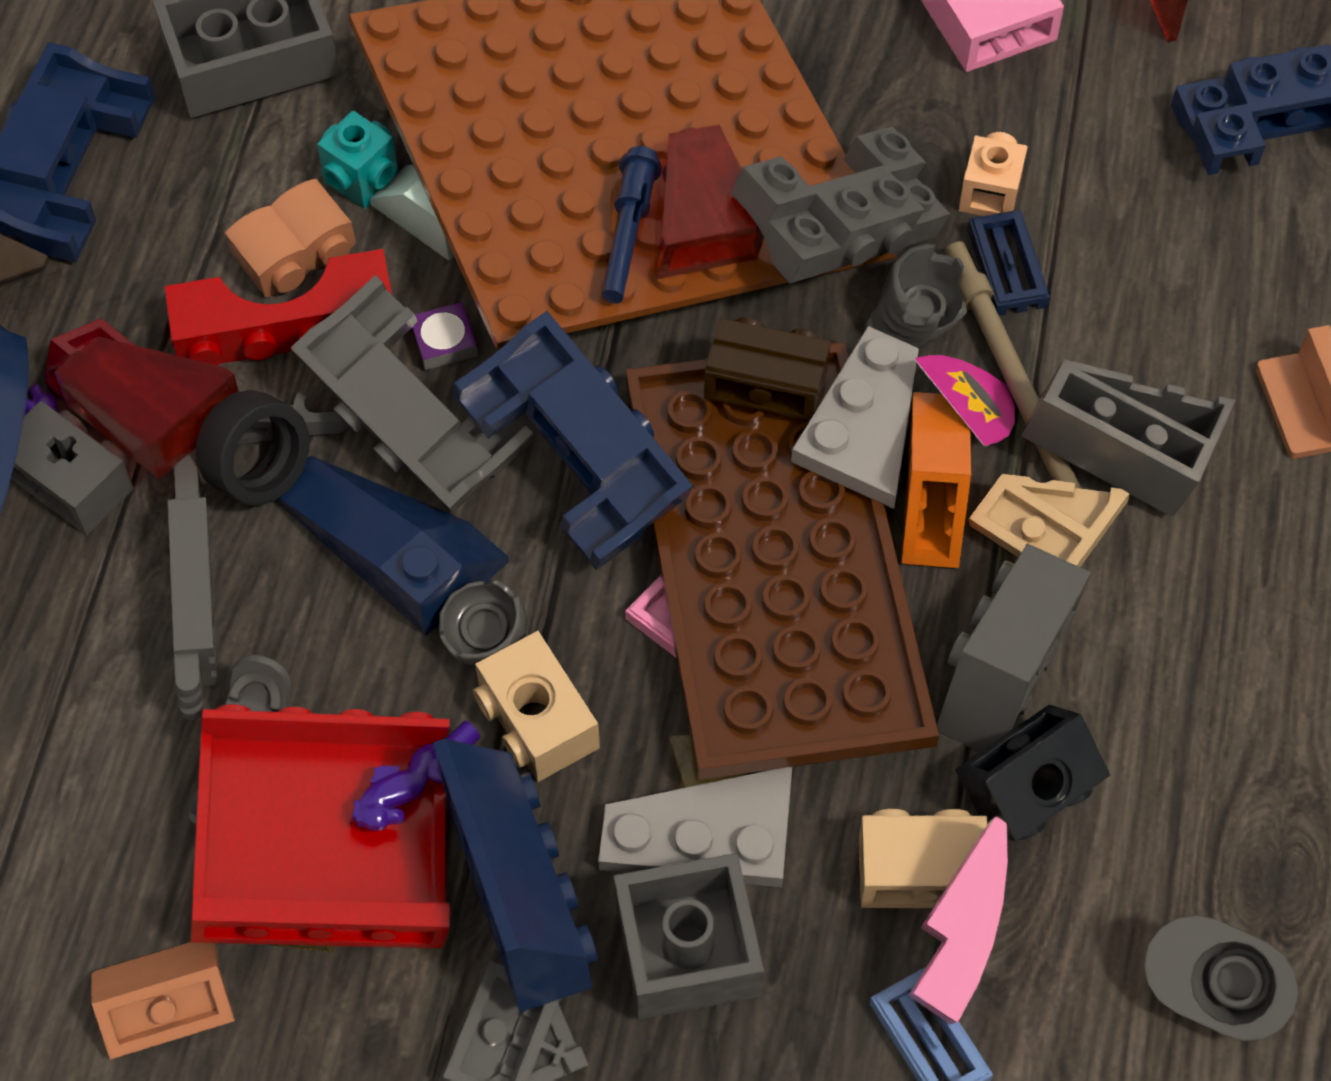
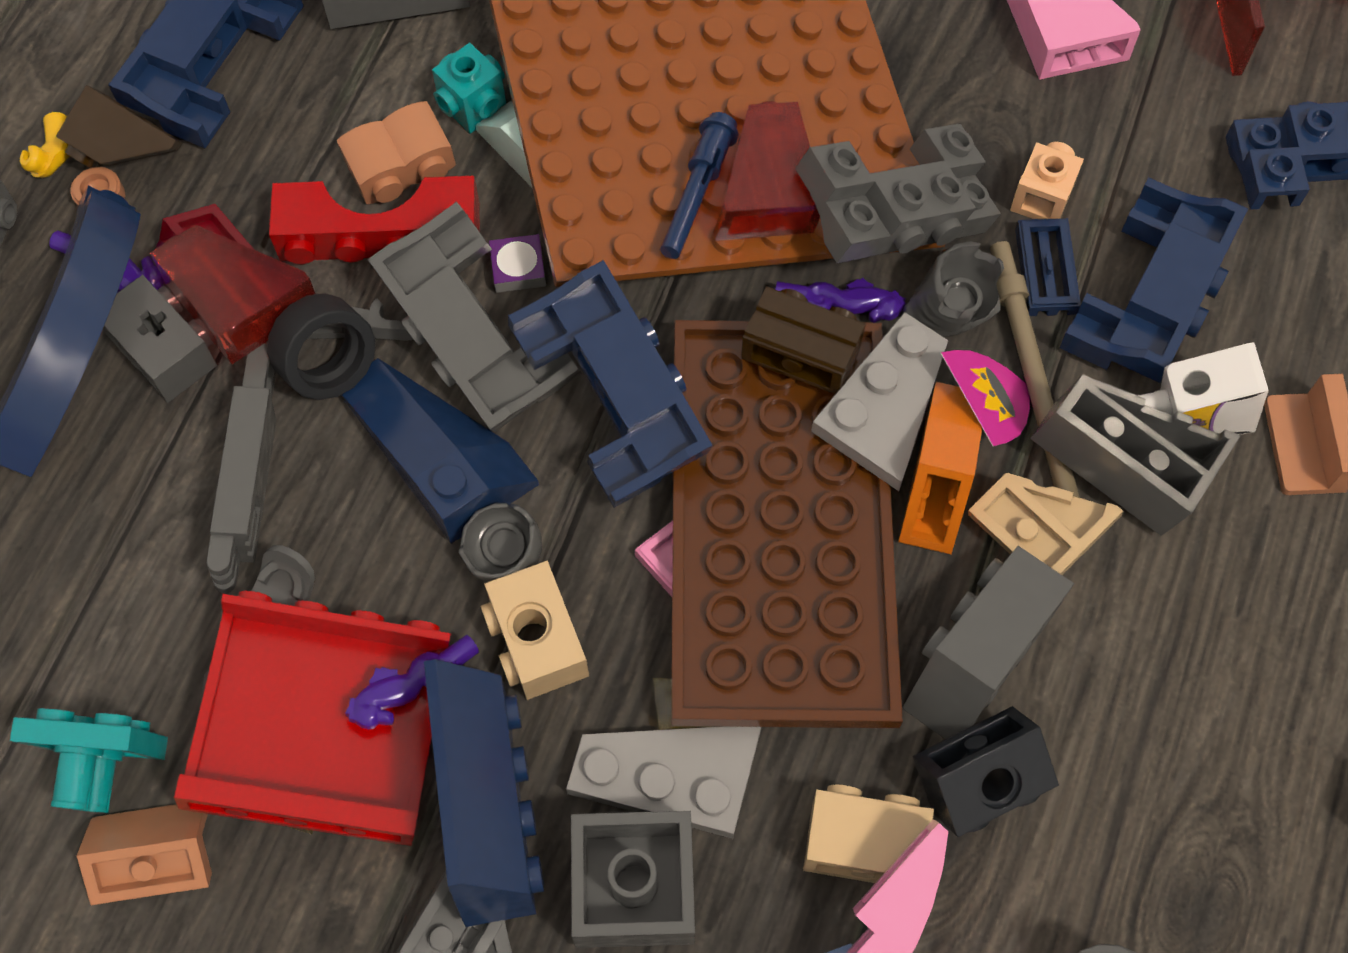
camera: 10 degrees right, 5 degrees up
none -> teal plate [10,708,168,813]
none -> dark purple animal [775,278,905,323]
none -> dark blue bracket [1059,177,1248,383]
none -> white torso [1137,342,1269,435]

